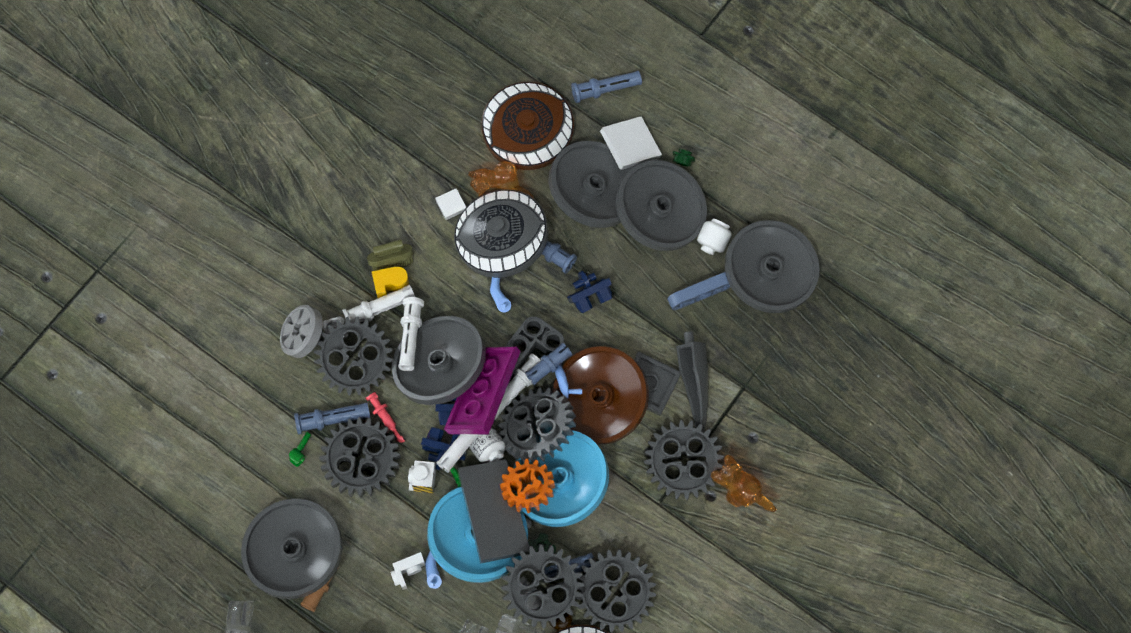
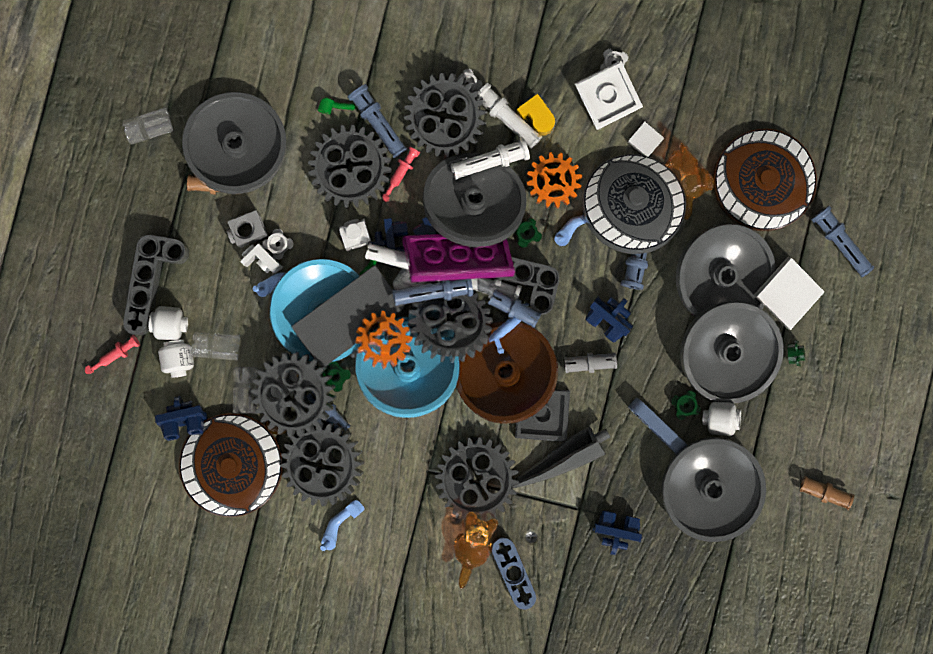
camera: 70 degrees right, 15 degrees up
light grey wheel [280,305,323,358] -> none
olive piece [367,240,413,271] -> none
none -> light grey brick [226,210,269,248]
none -> white plate [263,229,294,260]
none -> light blue piece [320,500,365,551]
none -> sand blue pin [392,279,473,306]
none -> sand blue beam [492,537,536,609]
none -> dark green plate [514,218,542,248]
none -> orange gear [526,152,582,209]
none -> light grey pin [564,352,617,373]
none -> white tile [574,60,643,130]
none -> dark blue hips [593,510,642,555]
none -> white plate [600,49,628,70]
none -> dark green plate [671,391,701,420]
none -> medium nougat pin [799,476,855,510]

